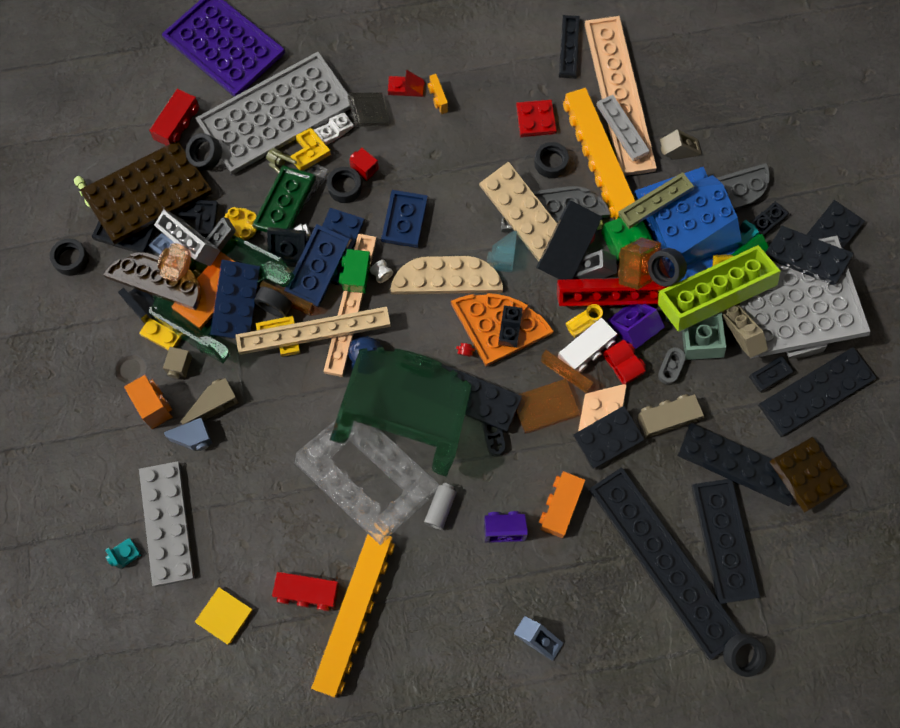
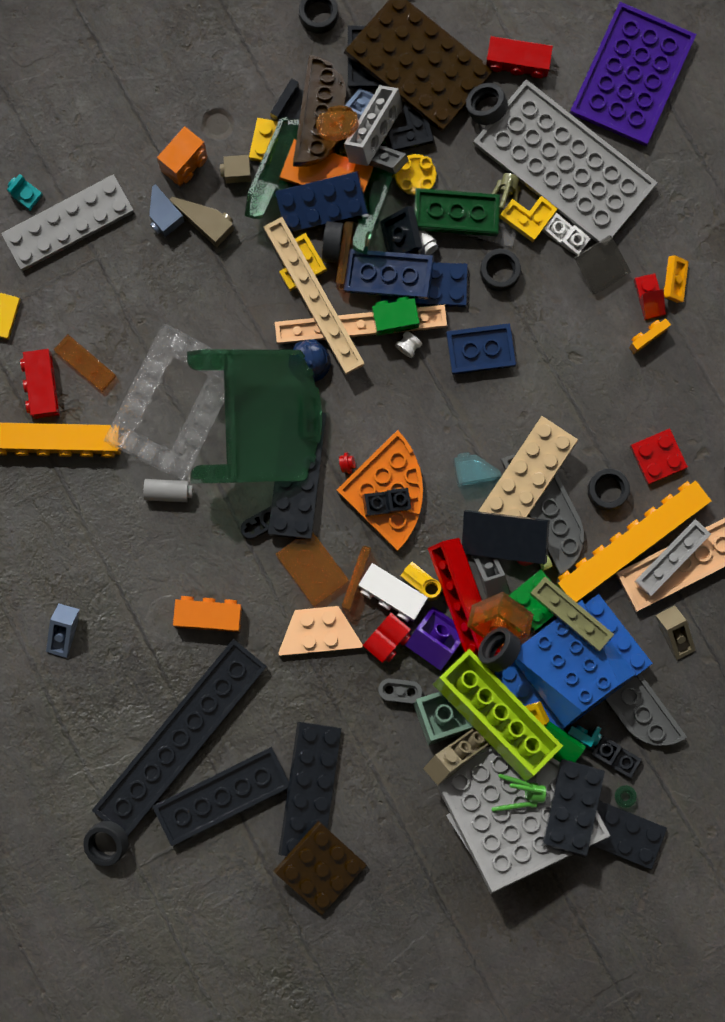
camera: 70 degrees right, 10 degrees up
red brick [349,148,379,181] -> none
tan plate [391,256,503,295] -> none
dark purple slope [484,511,527,543] -> none
black plate [573,406,644,469] -> none
dark tan brick [637,394,704,438] -> none
black plate [749,356,793,392] -> none
black plate [758,347,876,437] -> none
none -> clear orange tile [54,334,116,392]
none -> bright green plant [491,774,546,812]
none -> clear green plate [614,785,637,808]
none -> light orange plate [664,255,689,303]

